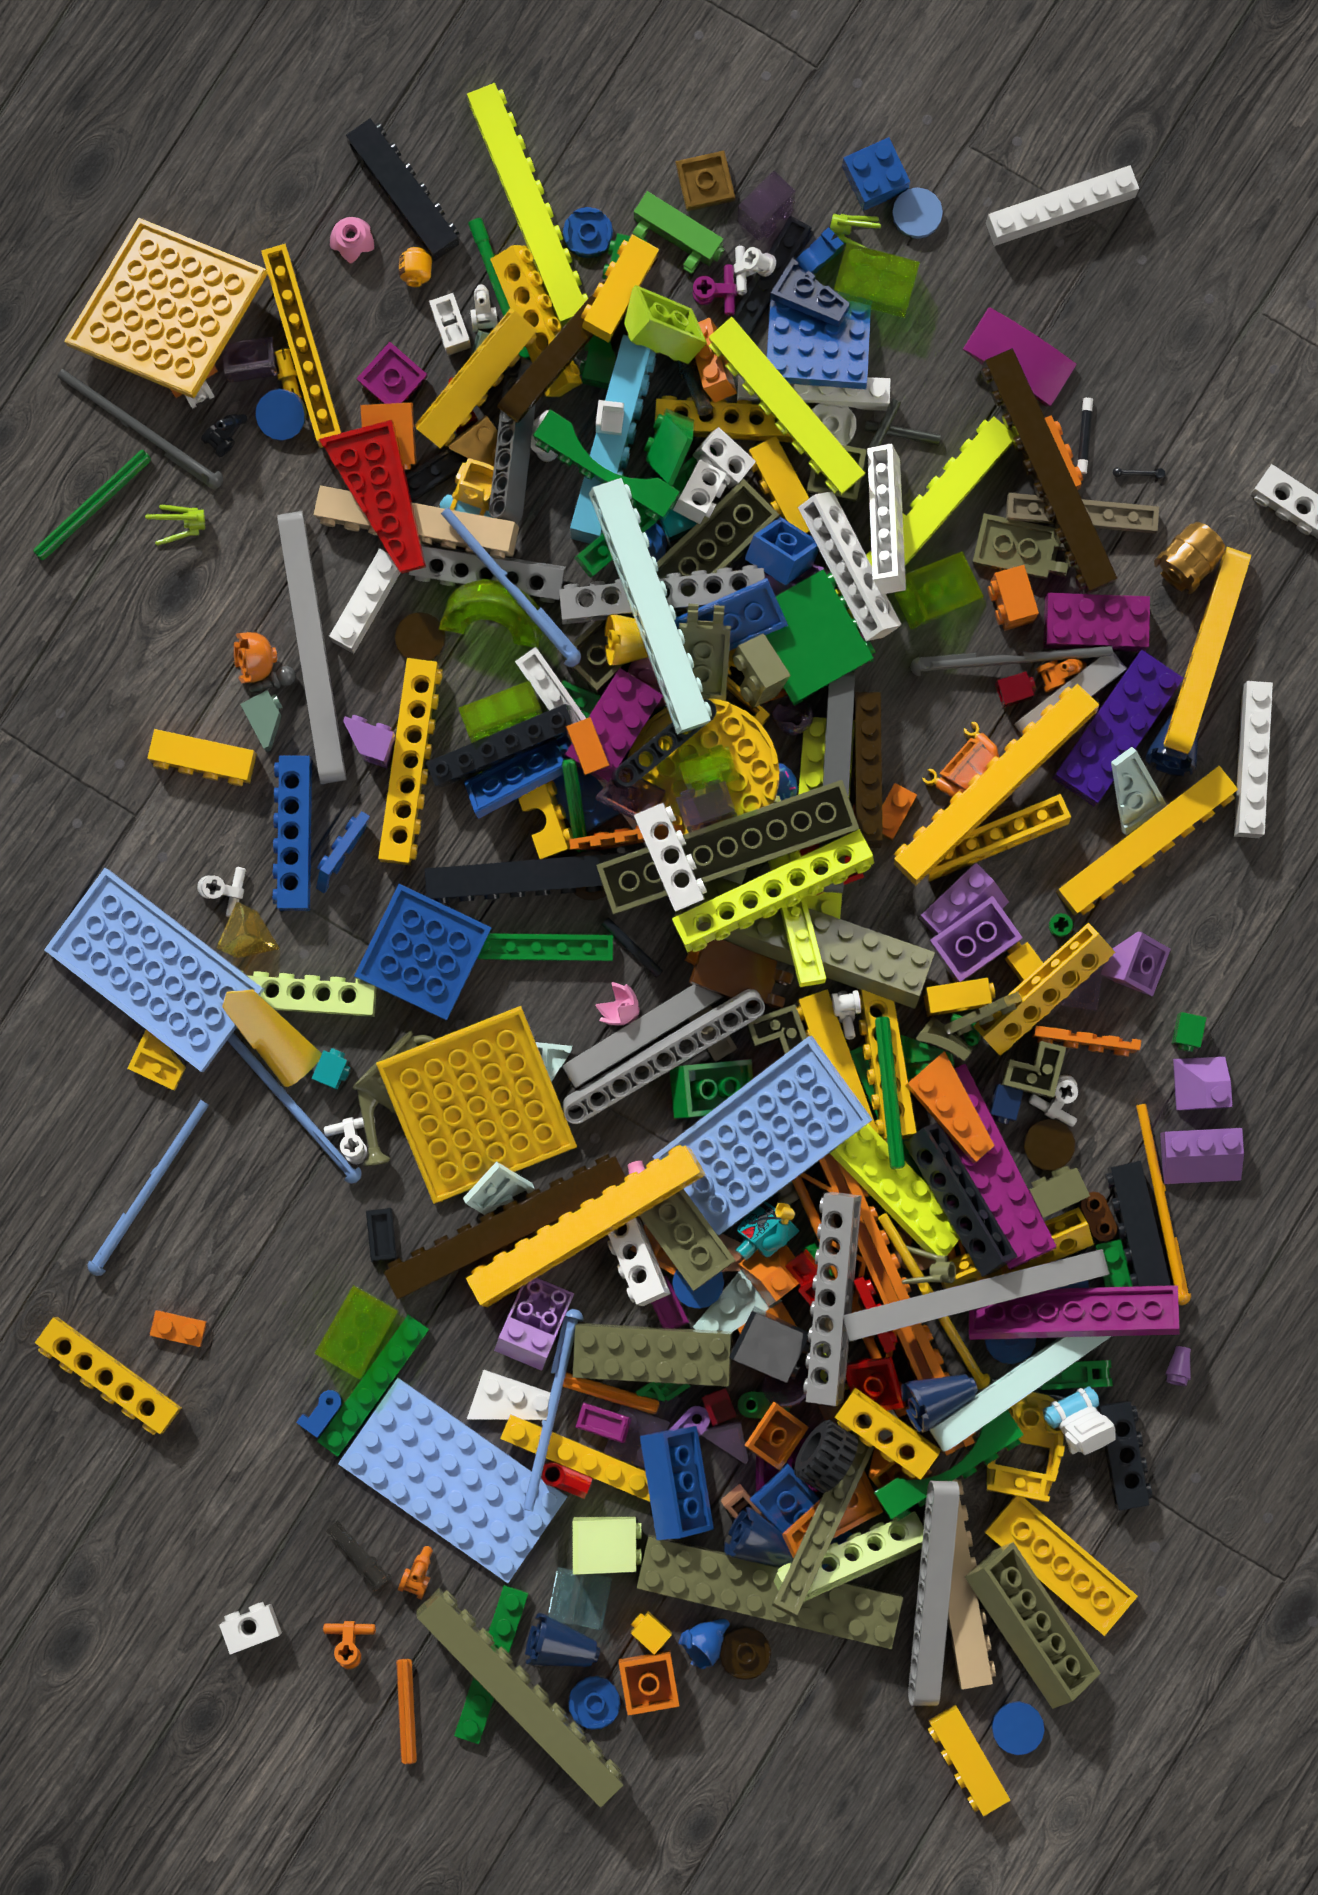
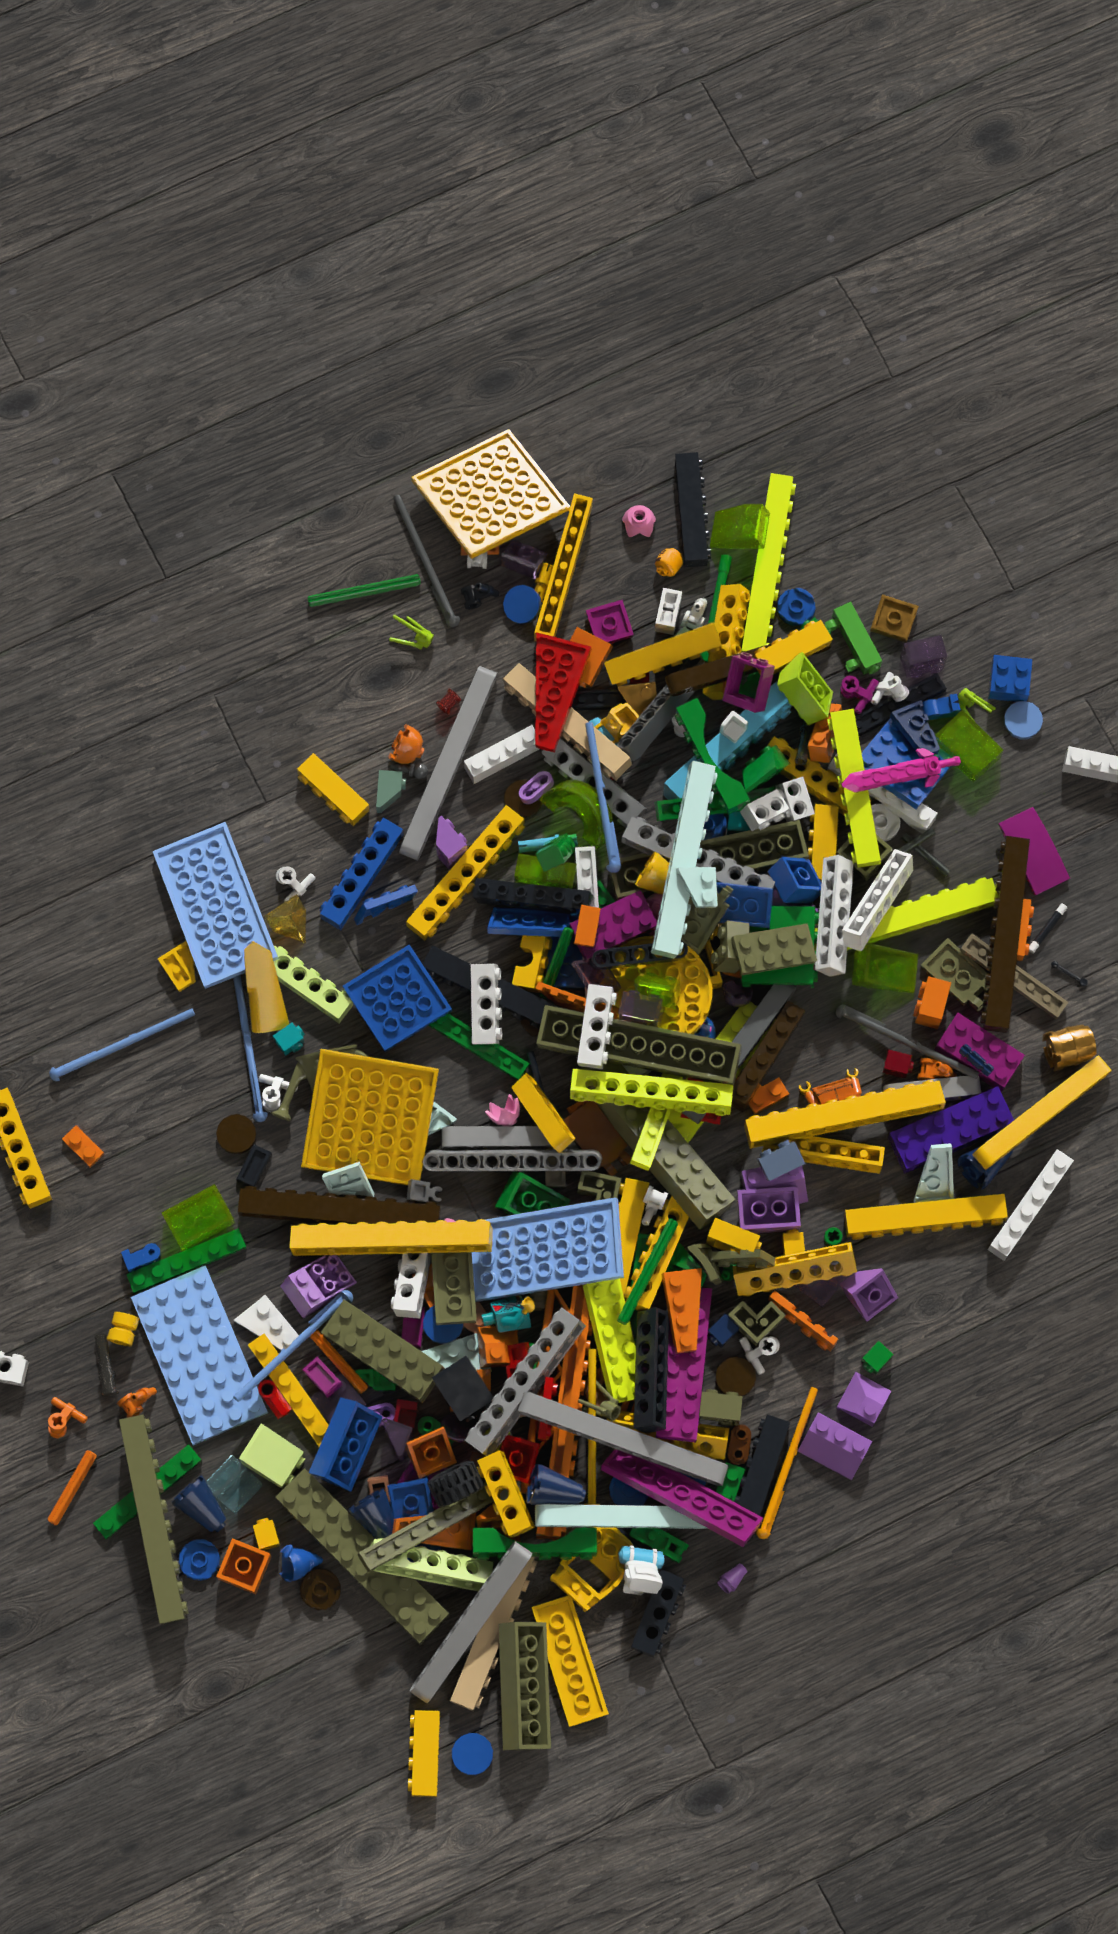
camera: 30 degrees right, 10 degrees down
none -> yellow wheel [107,1312,139,1347]
none -> dark brown tile [216,1114,256,1154]
none -> flat silver plate [407,1179,442,1203]
none -> clear red bush [436,689,461,715]
none -> white brick [471,964,502,1045]
none -> yellow beam [512,1073,575,1153]
none -> pin [518,834,578,853]
none -> medium lavender plate [519,771,554,804]
none -> green arch [536,833,575,871]
none -> light aqua wing [677,867,718,908]
none -> clear neon green slope [710,504,770,549]
none -> magenta window [723,653,775,713]
none -> olive plate [731,923,817,976]
none -> sand blue brick [757,1140,805,1181]
none -> dark pink sword [841,748,961,793]
none -> dark blue axle [959,1044,994,1076]

